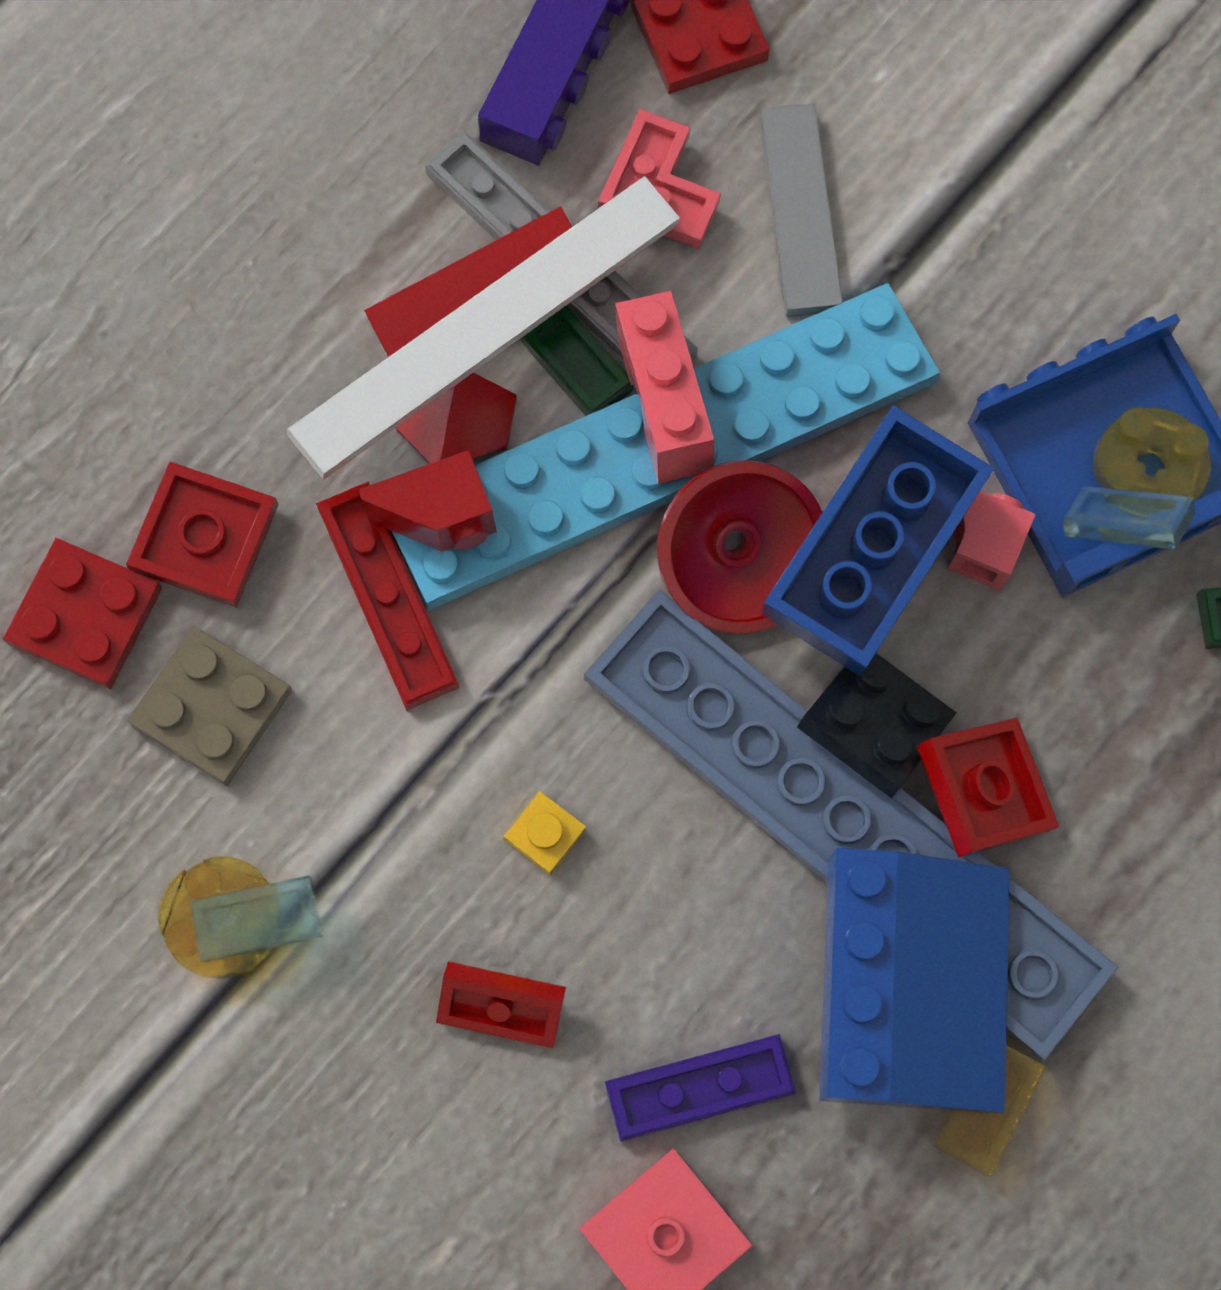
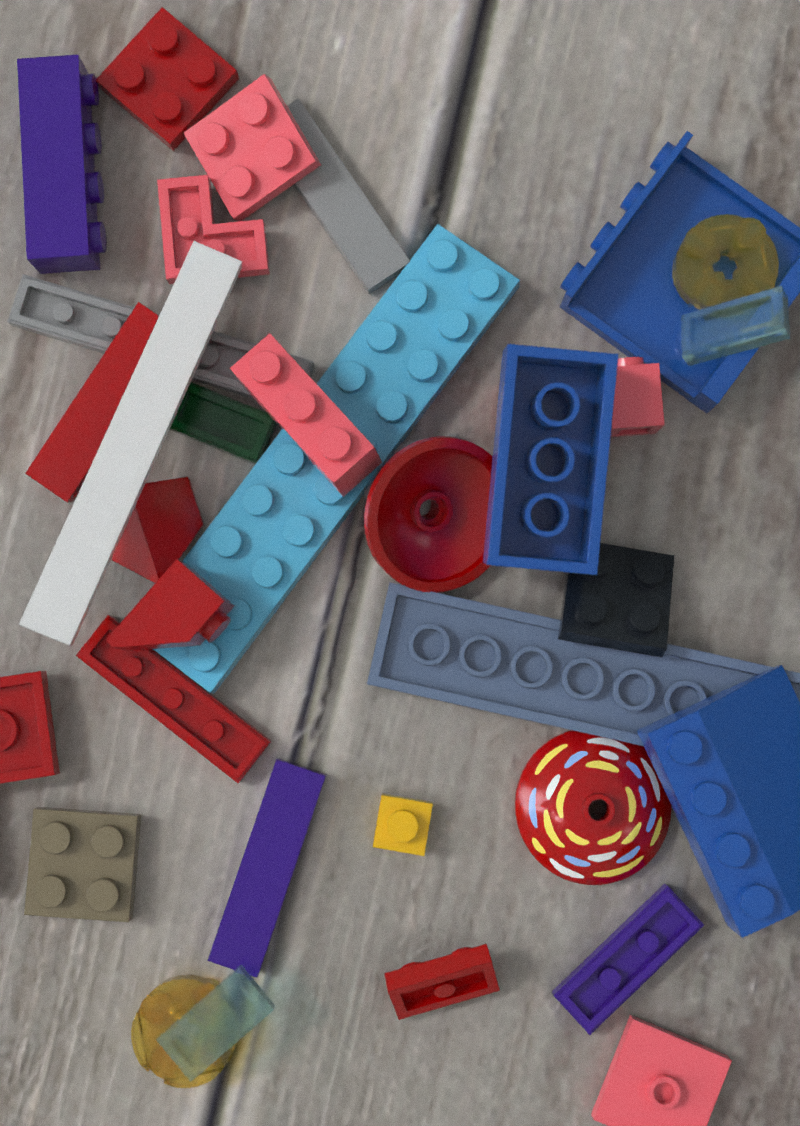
camera: 20 degrees left, 10 degrees up
red plate [917,717,1059,858] -> none
none -> coral plate [184,74,321,221]
none -> dark purple tile [207,758,327,978]
none -> red dish [515,730,672,885]

